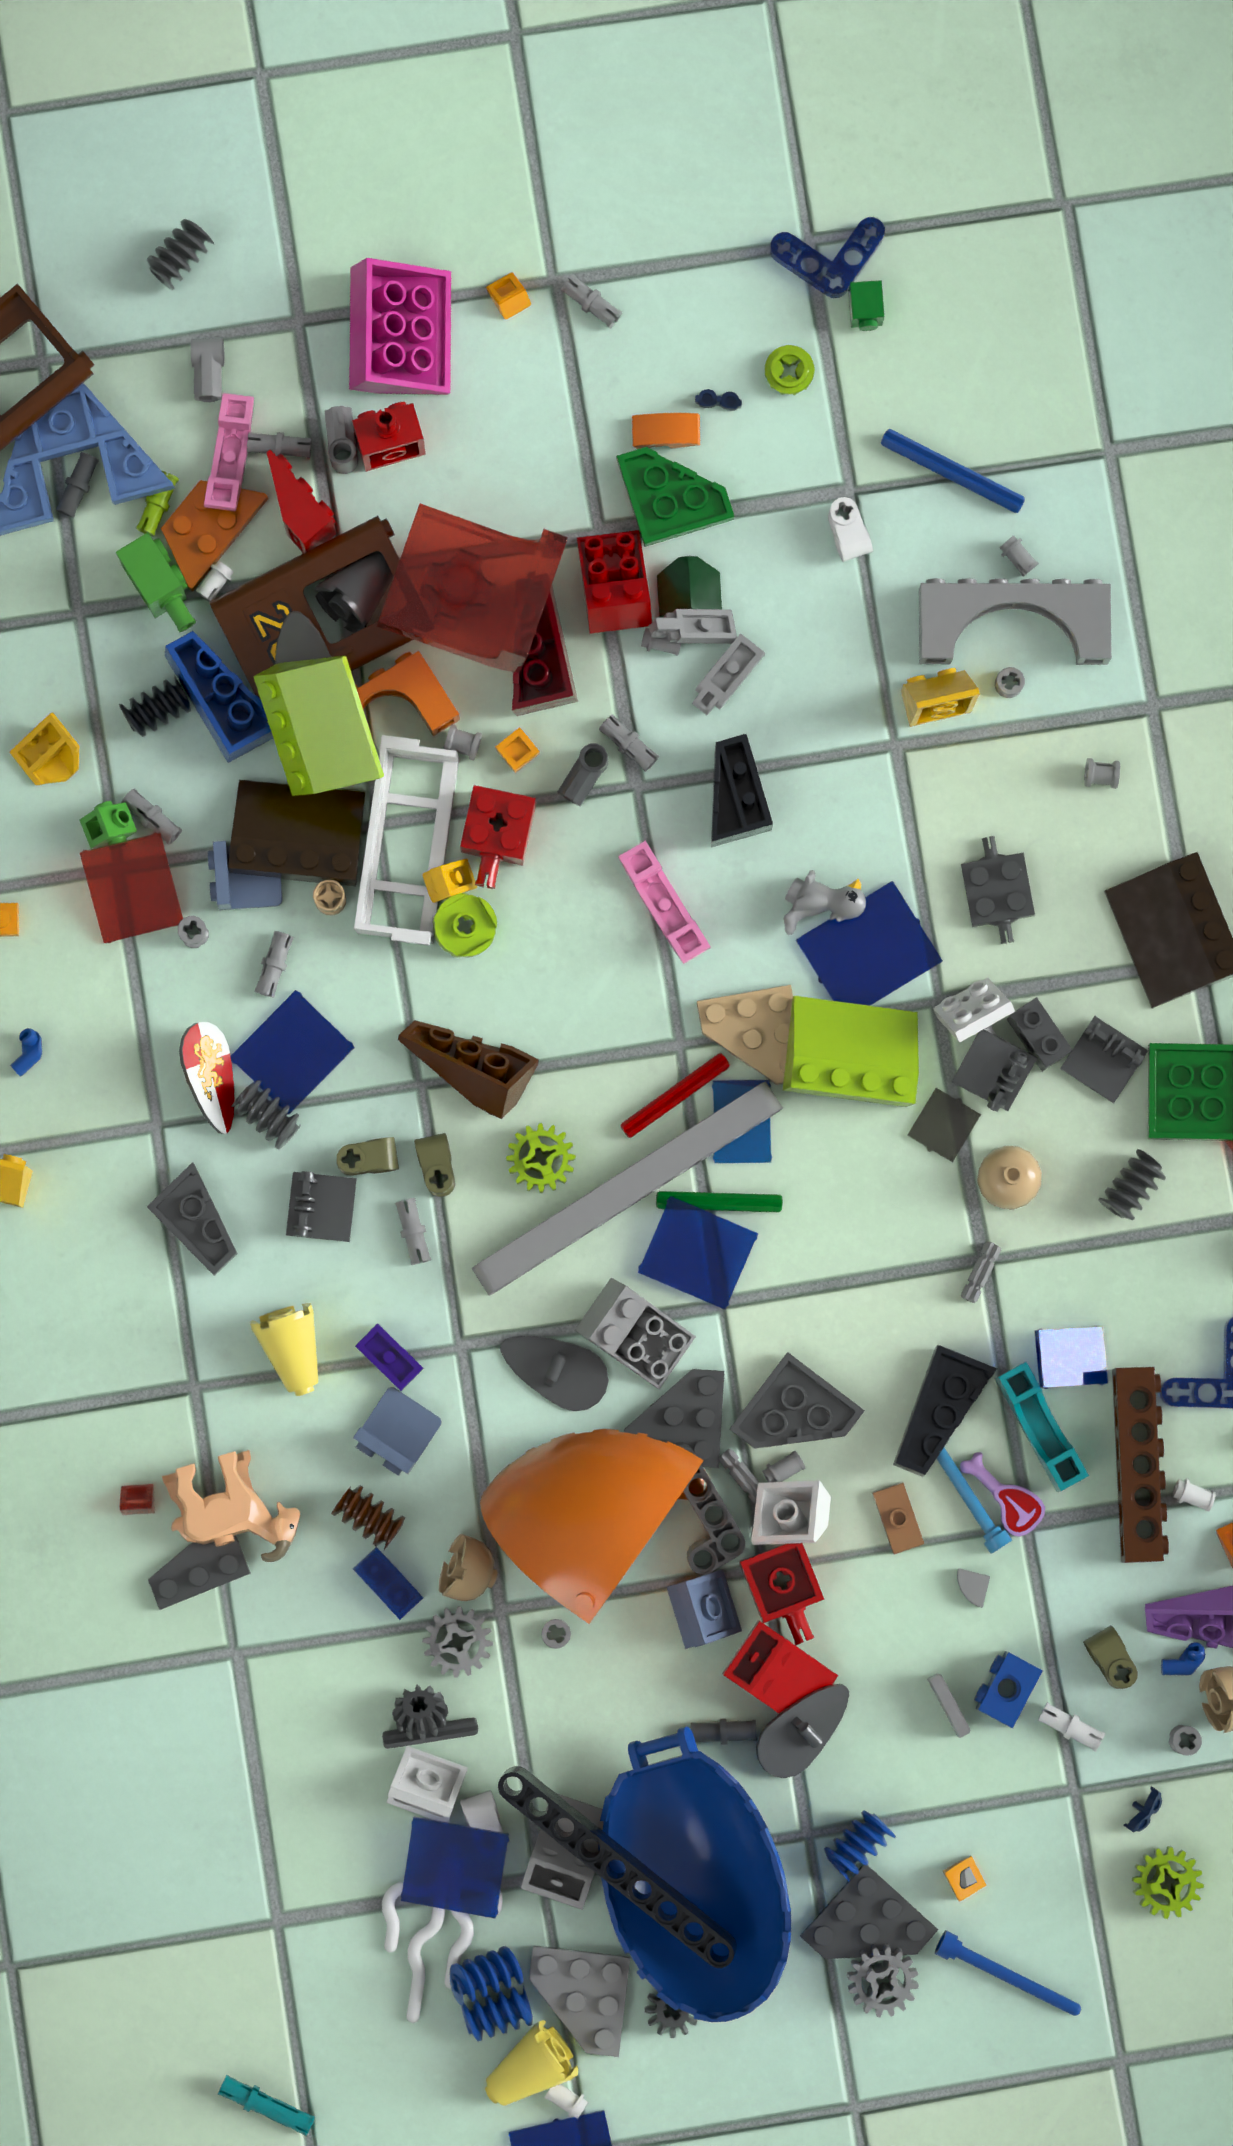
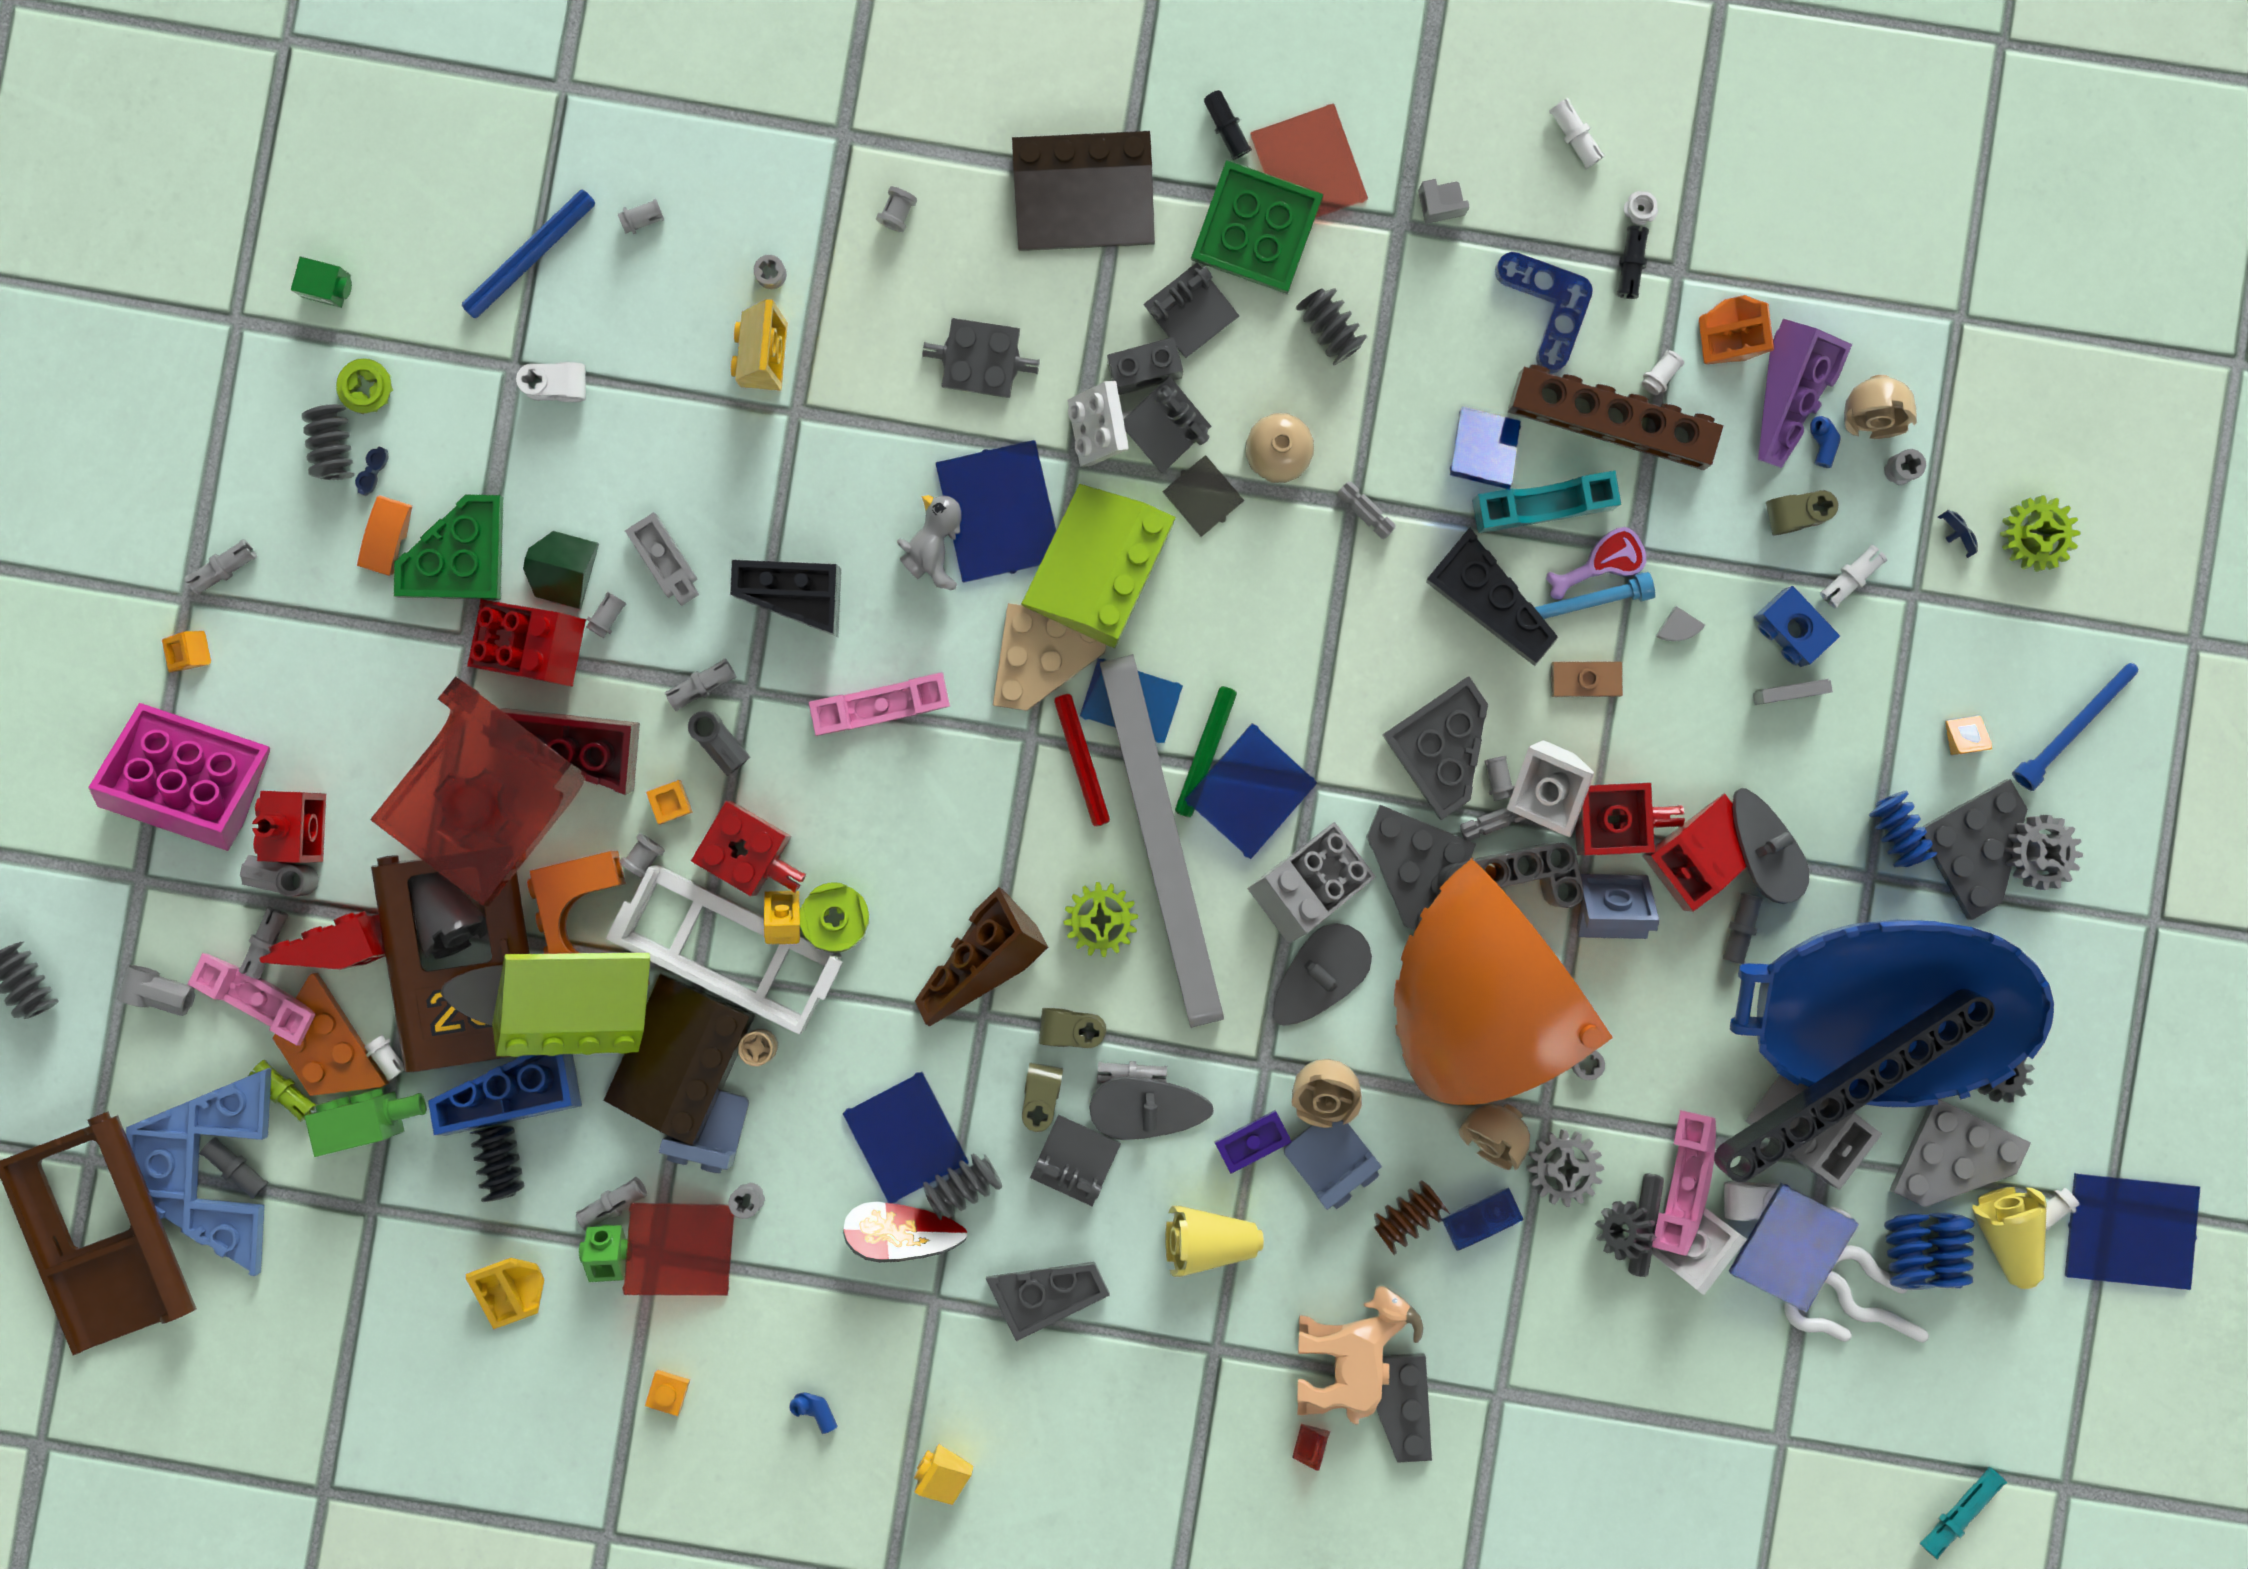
camera: 70 degrees left, 5 degrees up
light grey pin [255,931,294,998] -> none
light grey hinge [648,609,737,644] -> none
clear blue beam [770,217,885,298] -> none
light grey arch [919,578,1112,665] -> none
none -> dark grey piece [301,404,355,480]
none -> dark grey shield [1089,1076,1214,1140]
none -> tan cylinder [1291,1059,1362,1128]
none -> bright pink slope [1652,1110,1716,1256]

